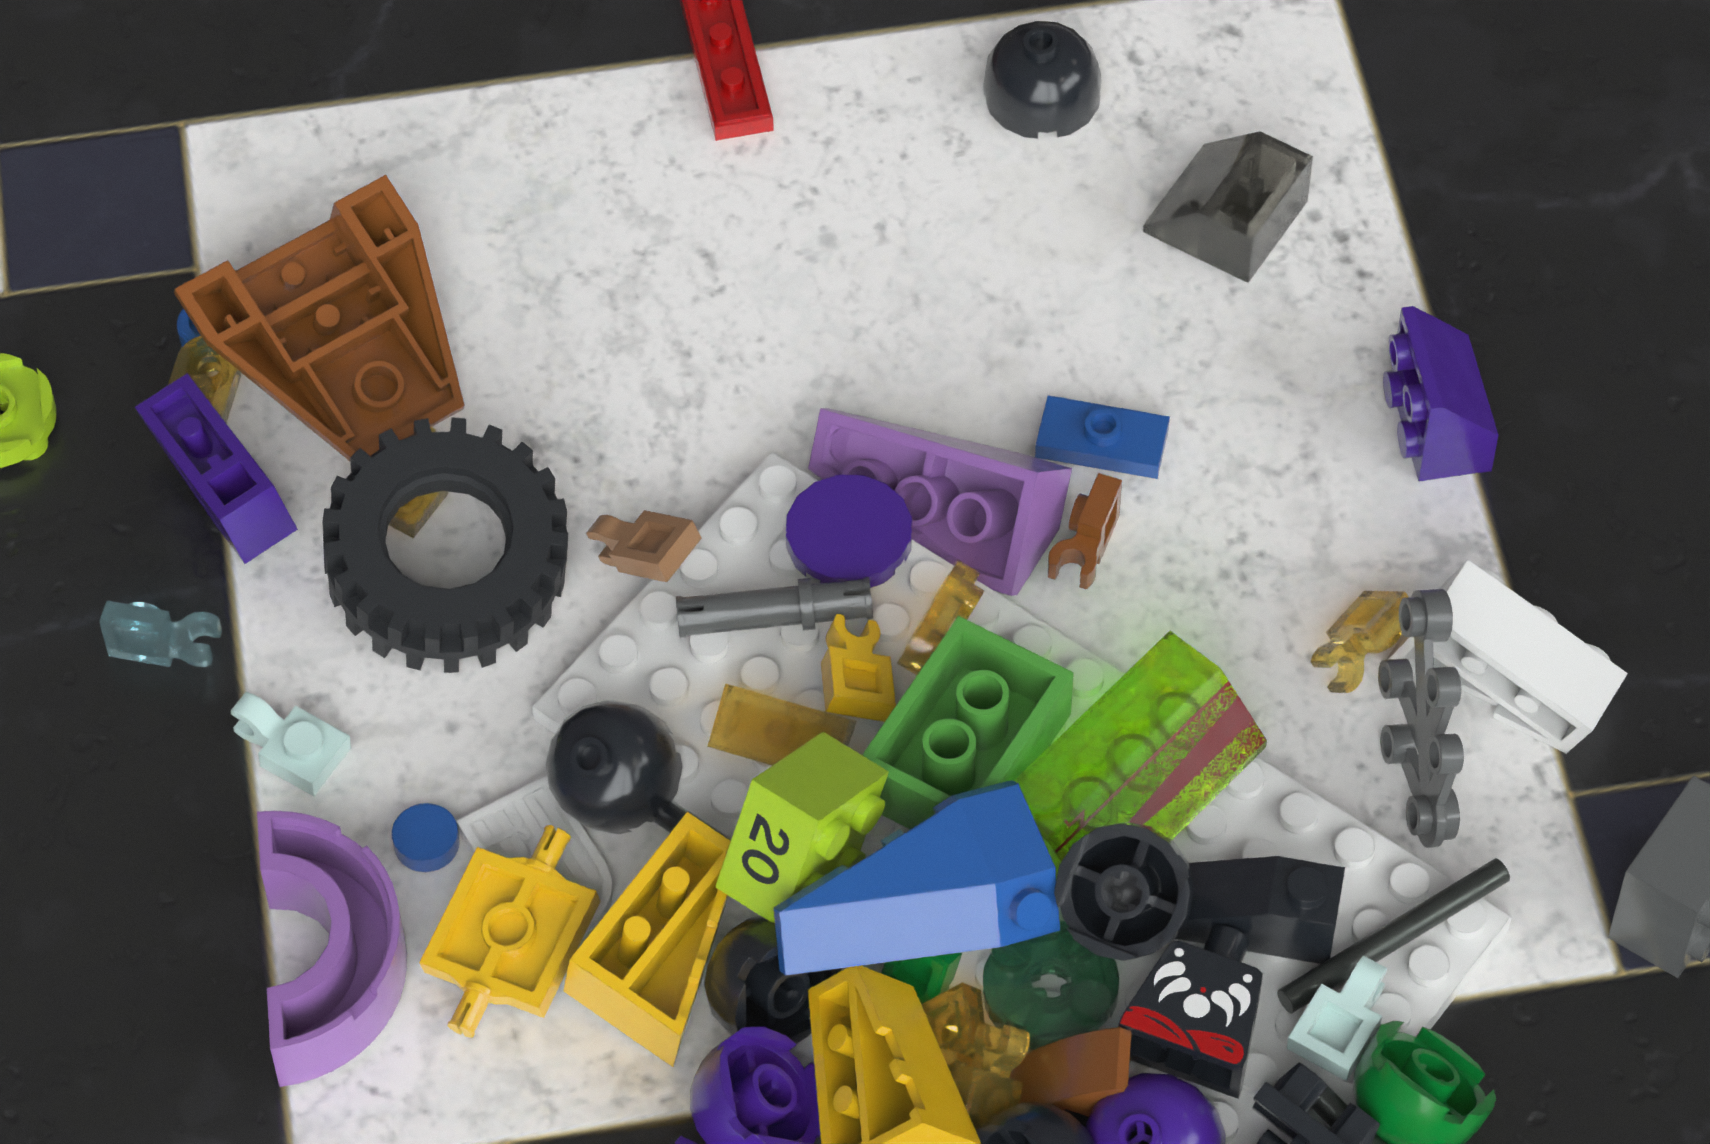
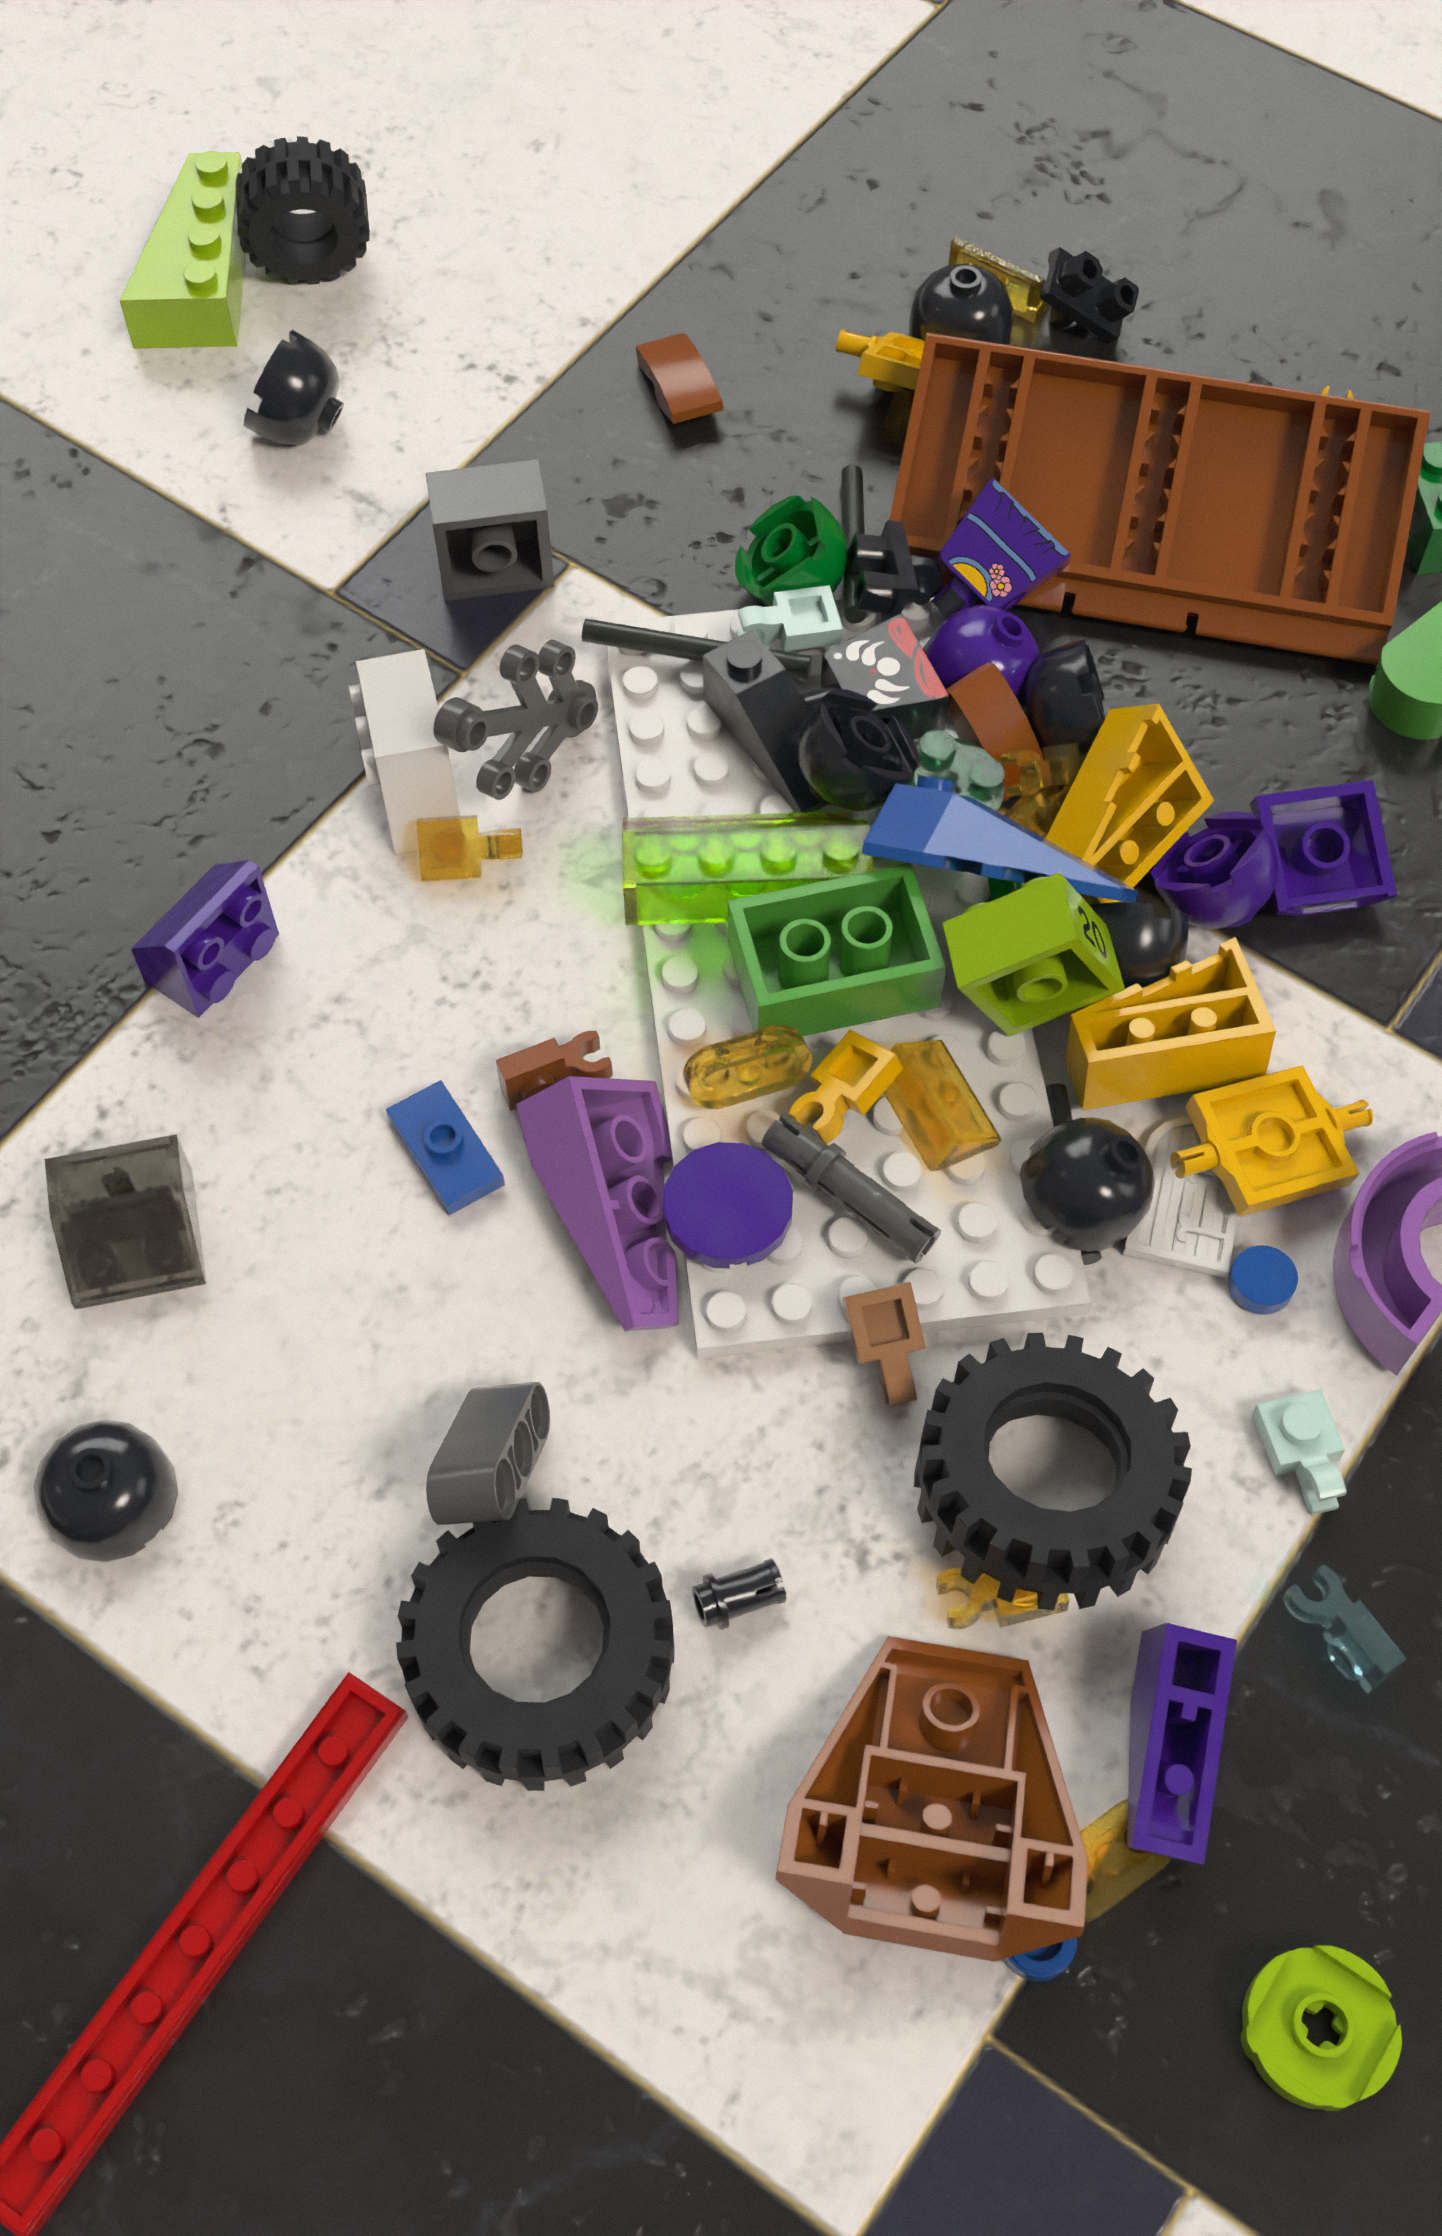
camera: 135 degrees left, 5 degrees up
none -> black tyre [396,1498,674,1791]
none -> dark grey beam [426,1382,550,1525]
none -> black pin [692,1558,786,1629]

